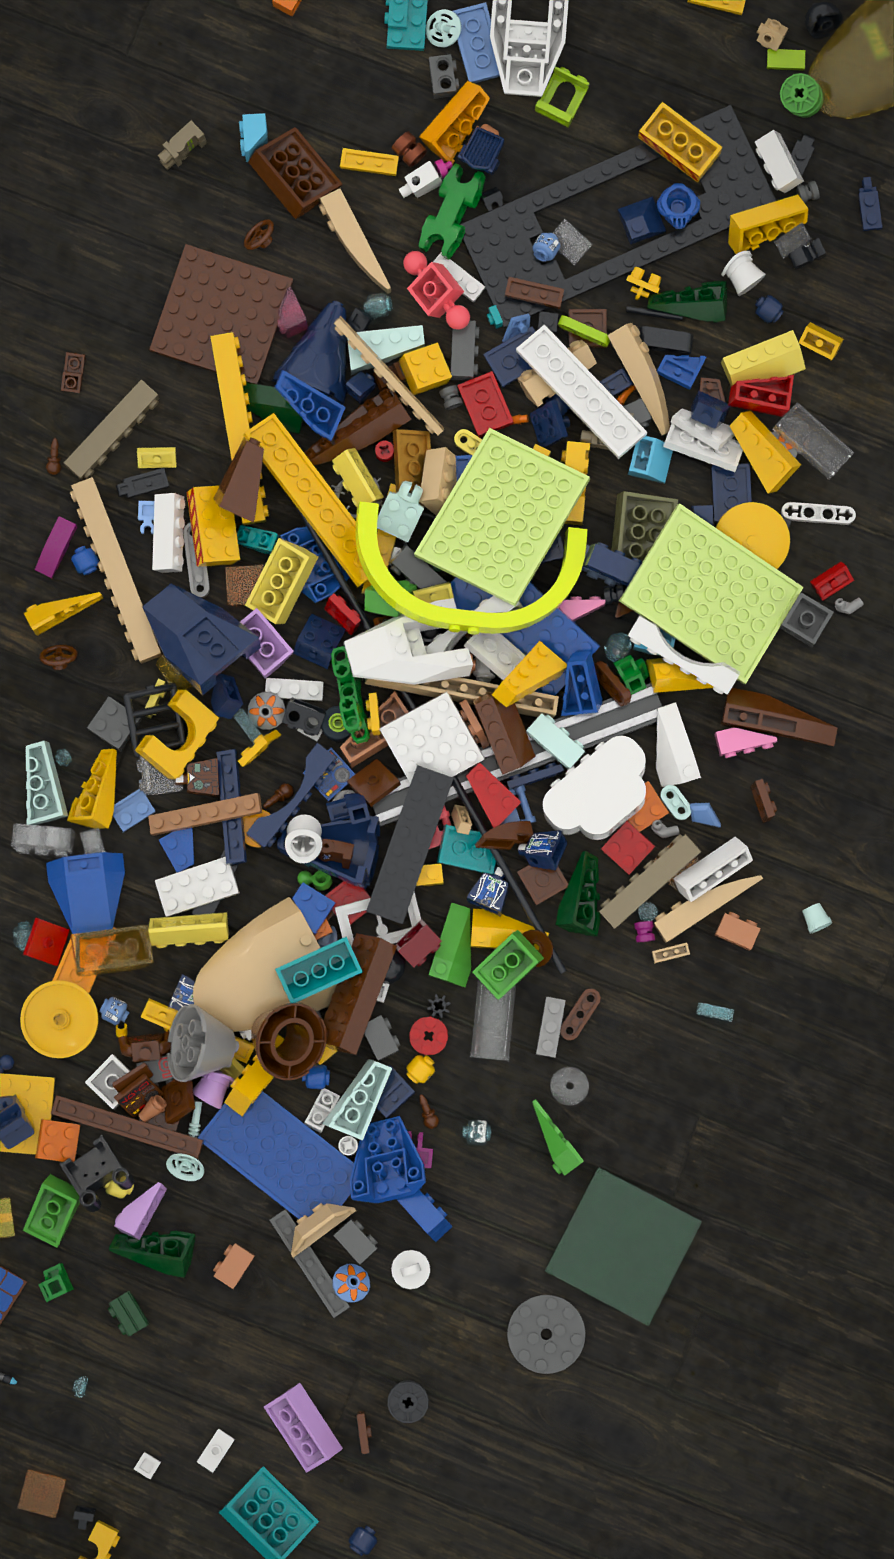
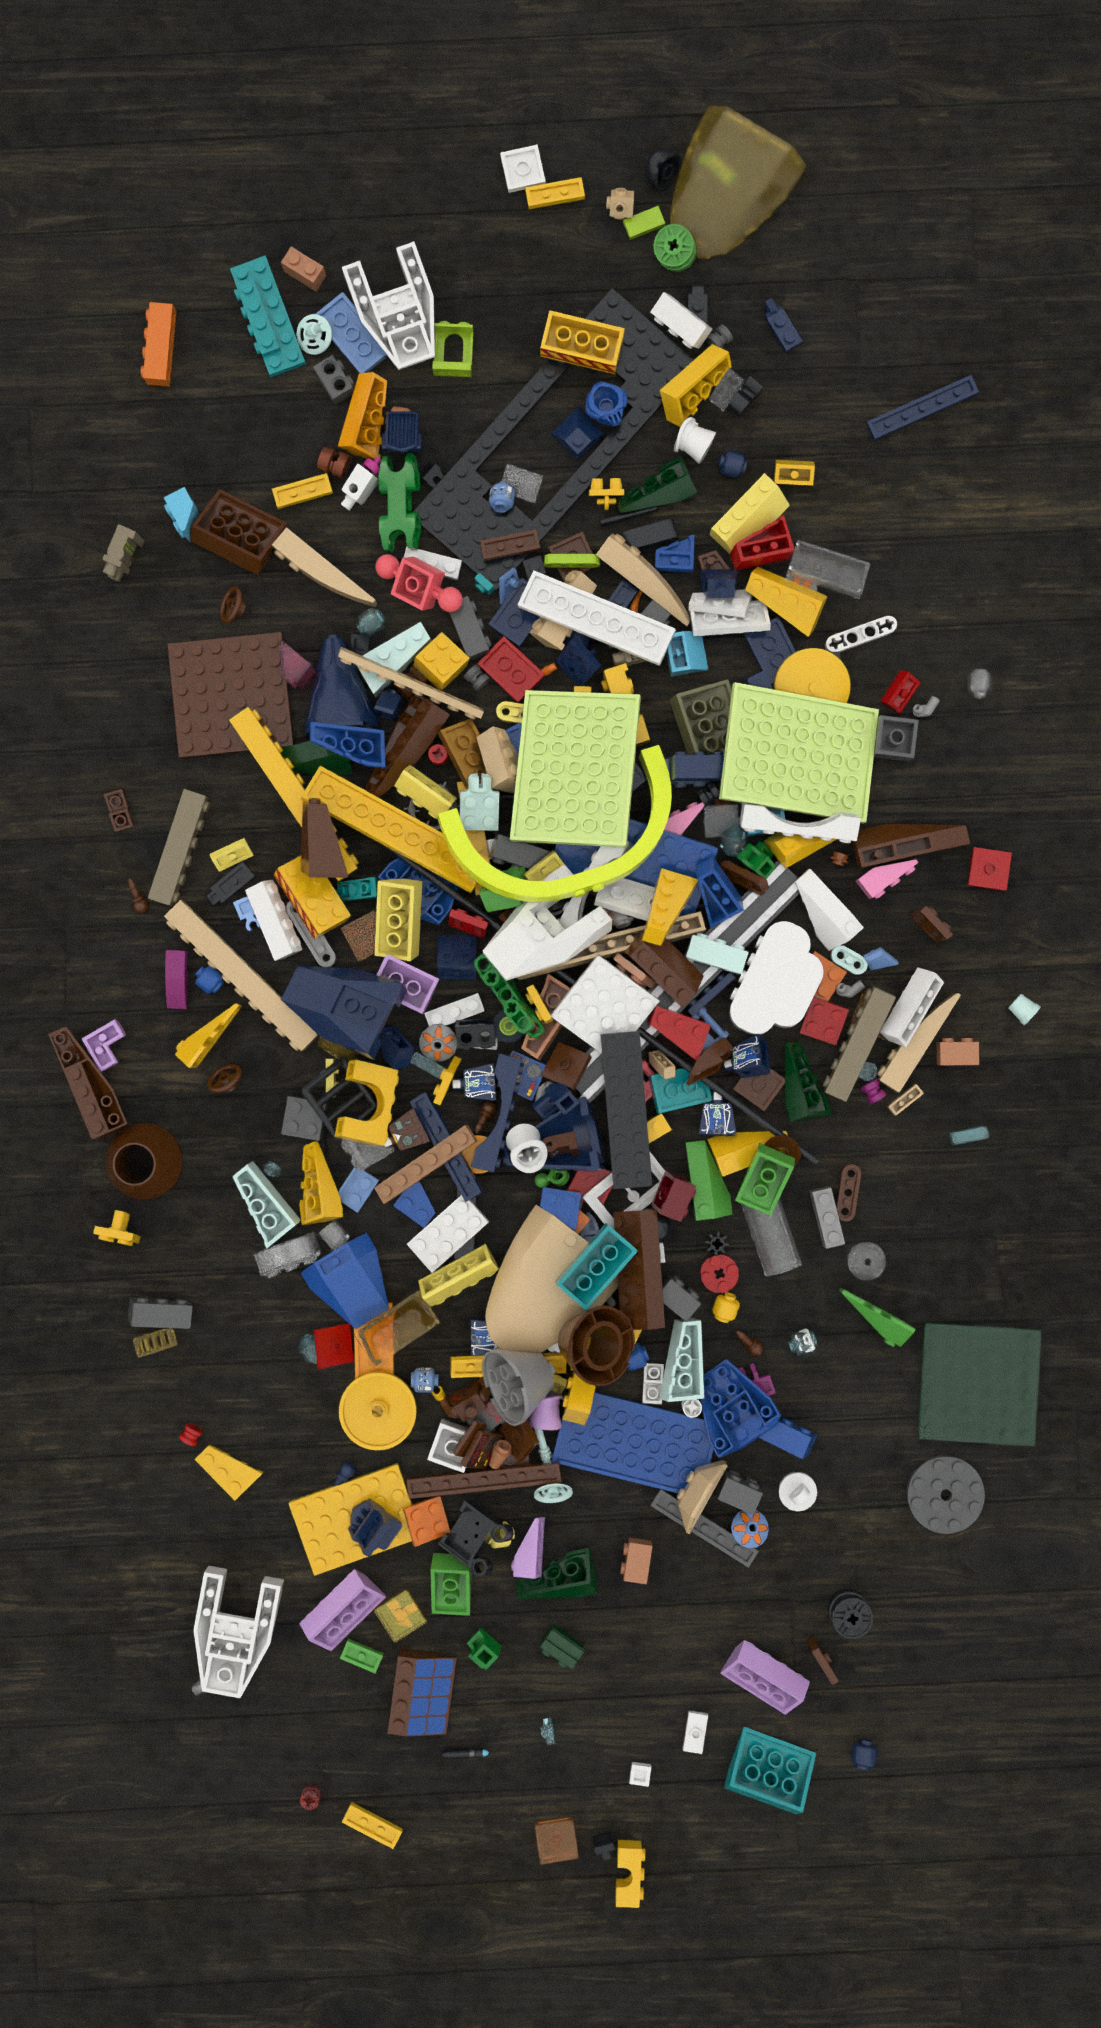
camera: 20 degrees left, 5 degrees up
dark blue wing [377,1065,416,1118] -> none
none -> torso [452,1063,496,1100]
none -> clear piece [703,804,740,838]
none -> dark orange plate [830,851,848,866]
none -> red plate [967,847,1012,891]

